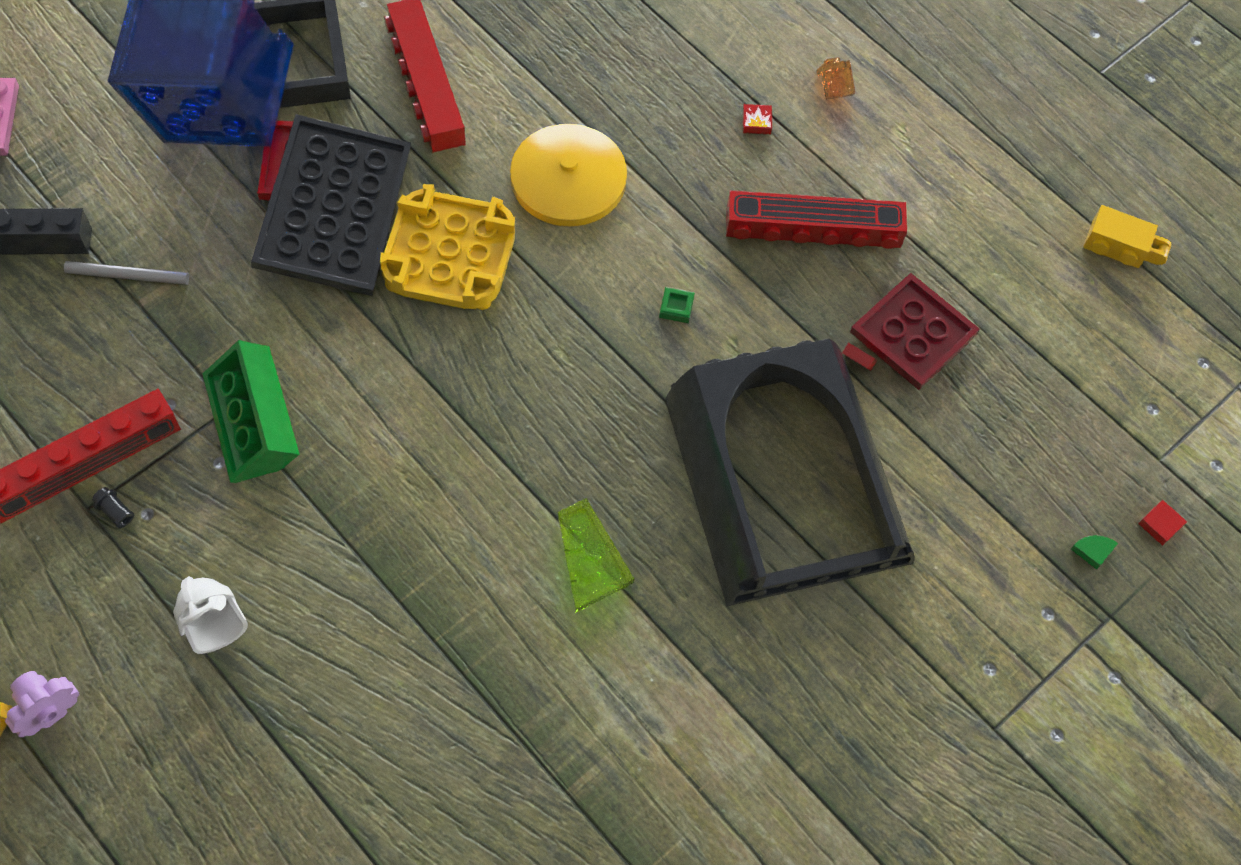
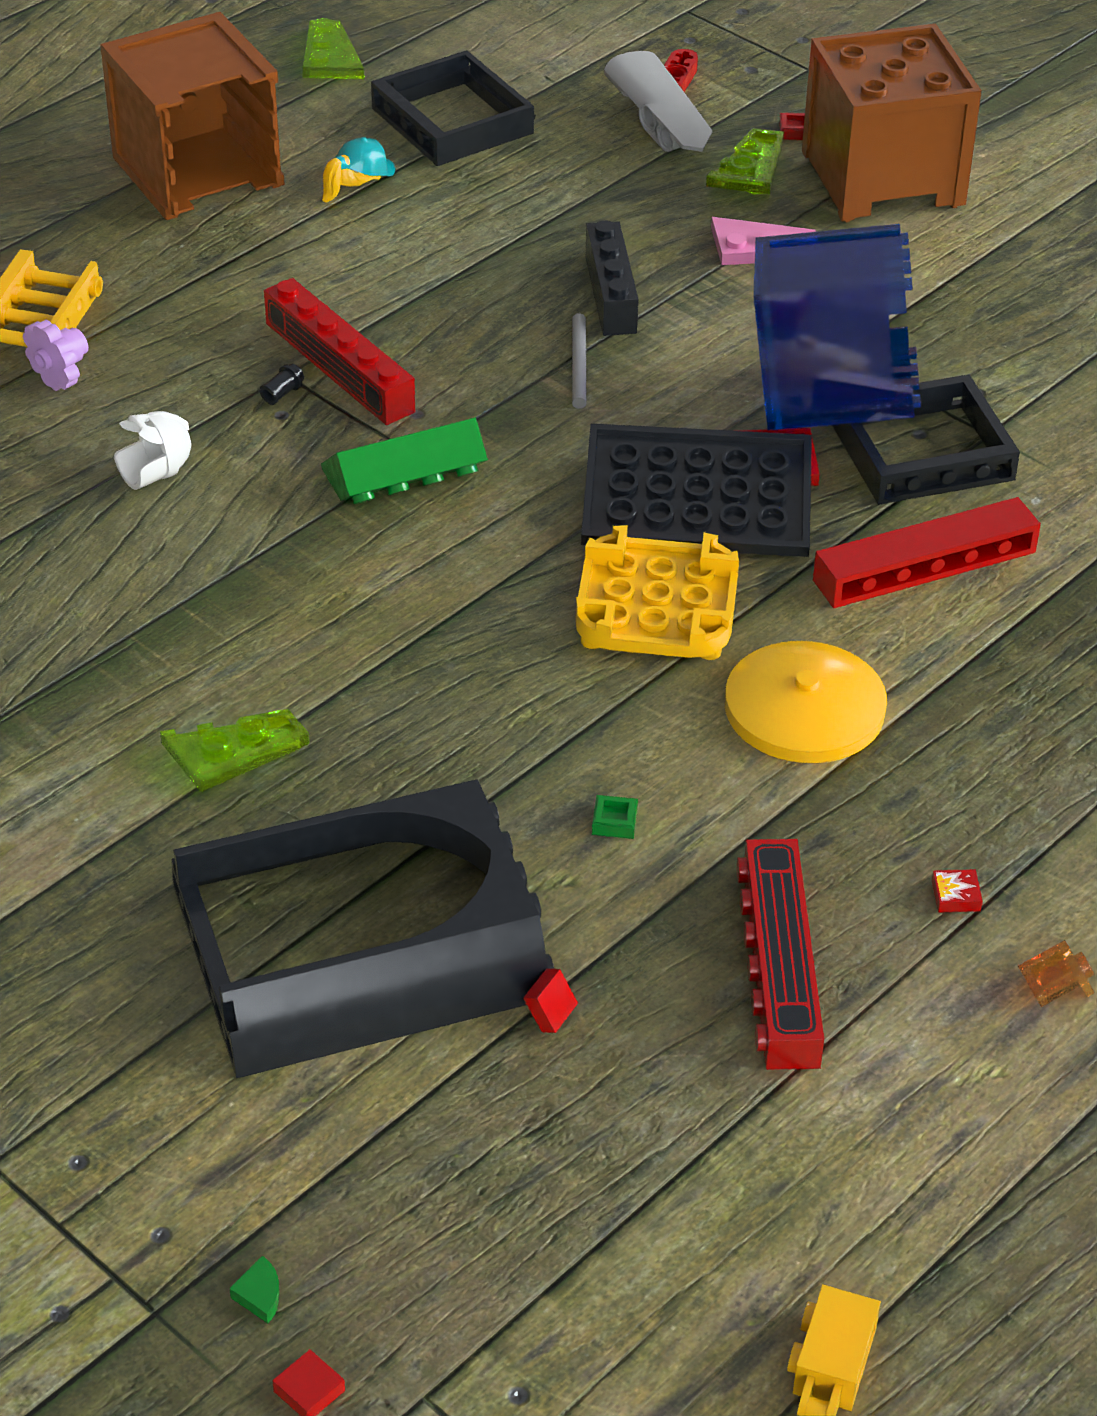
camera: 90 degrees right, 20 degrees down
dark red plate [850,273,980,390] -> none

